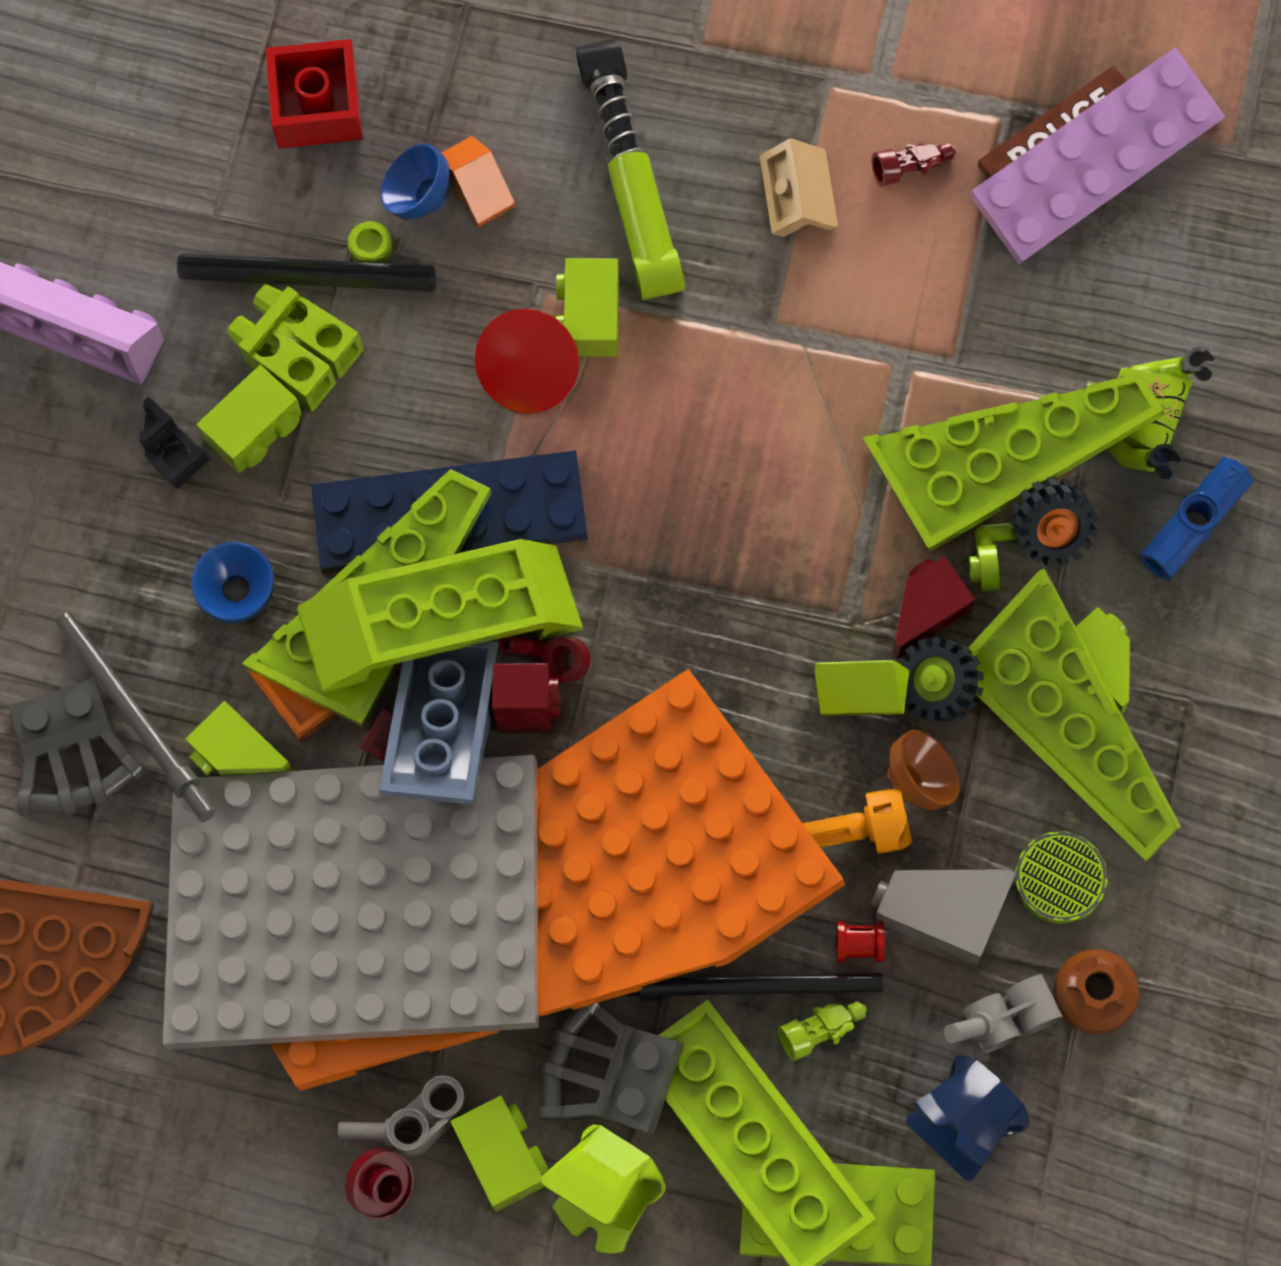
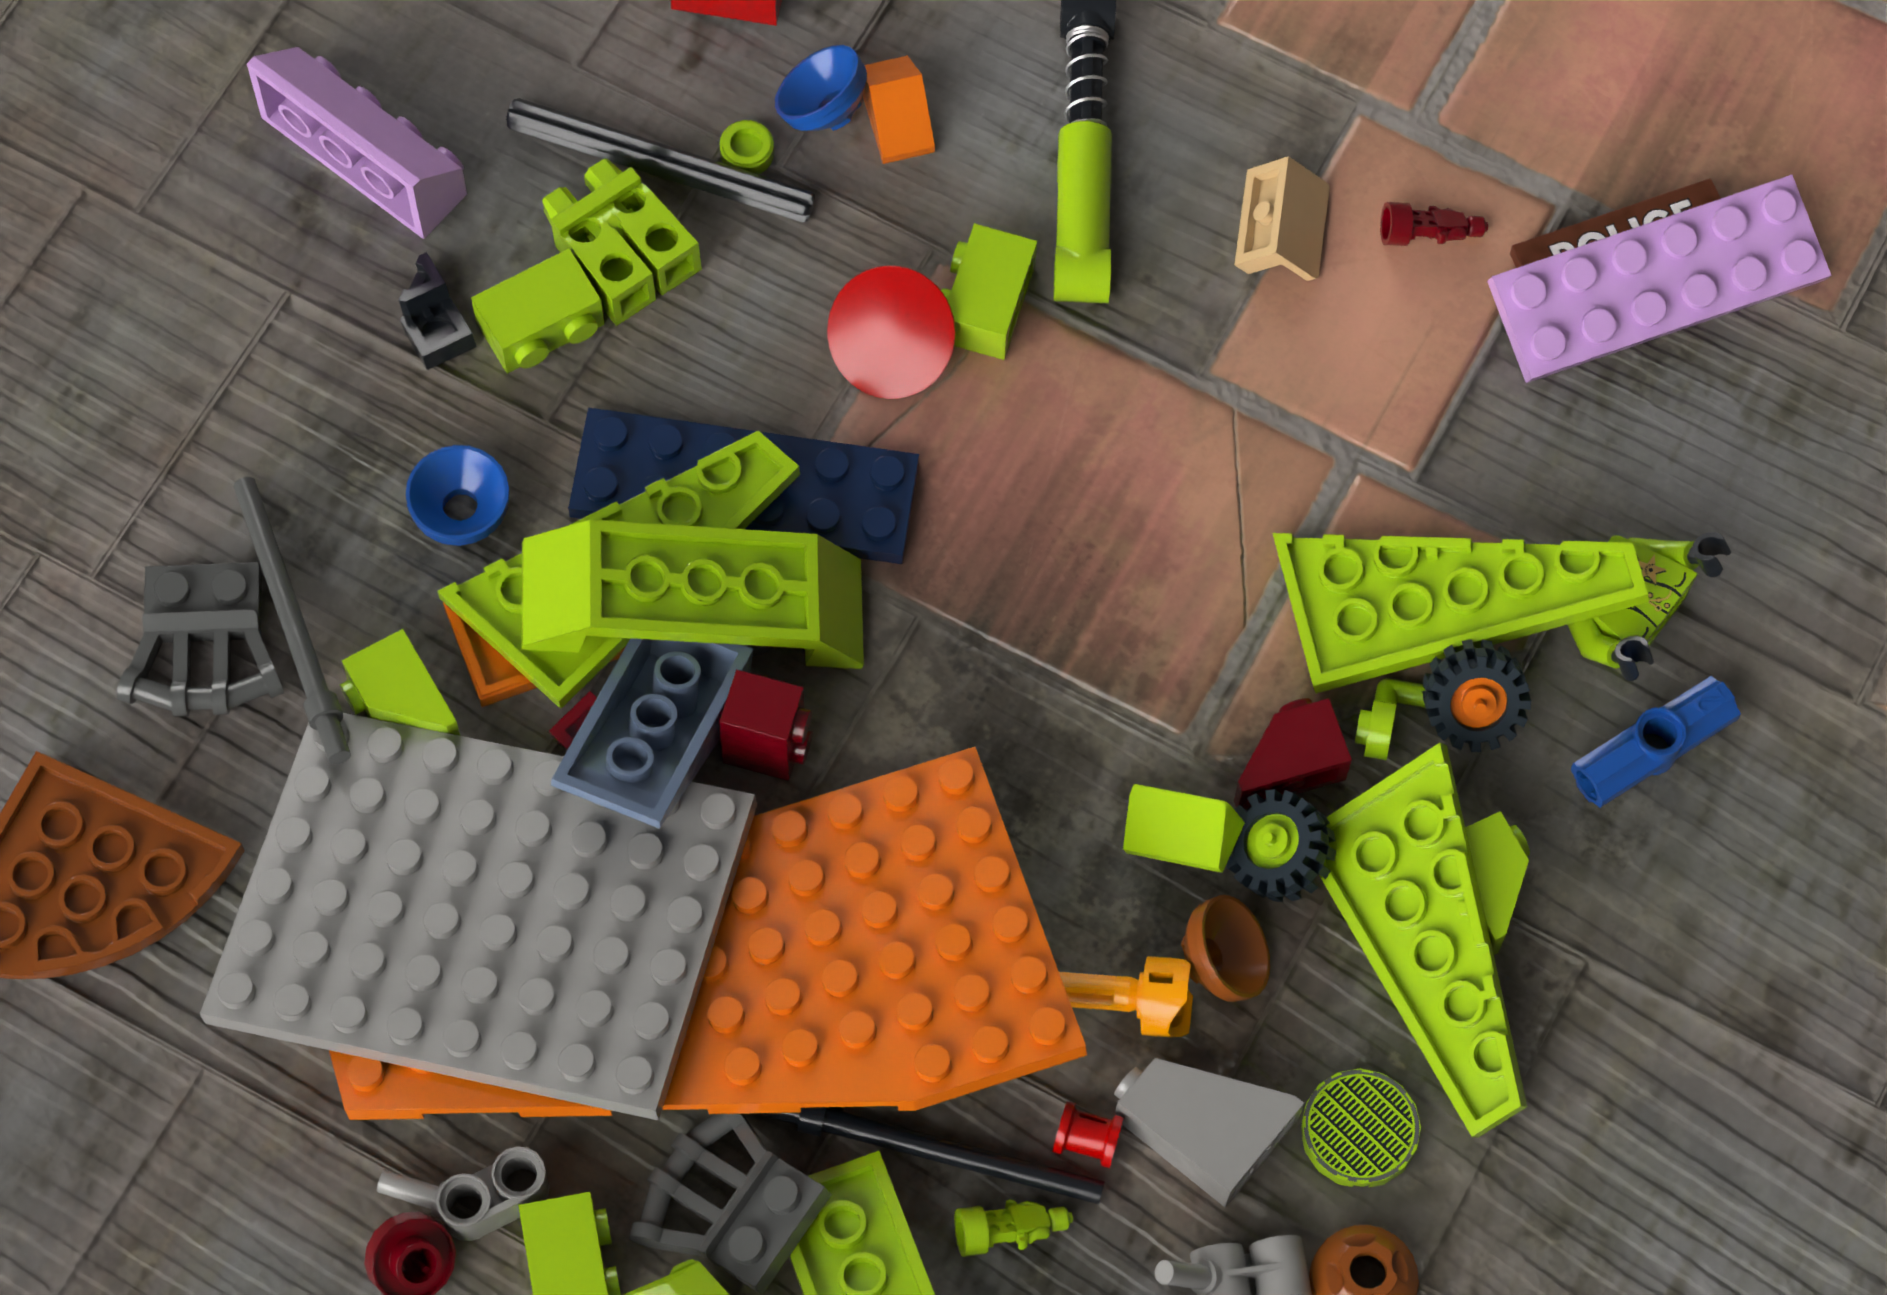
camera: 10 degrees right, 5 degrees down
dark red plate [499,637,590,683] -> none

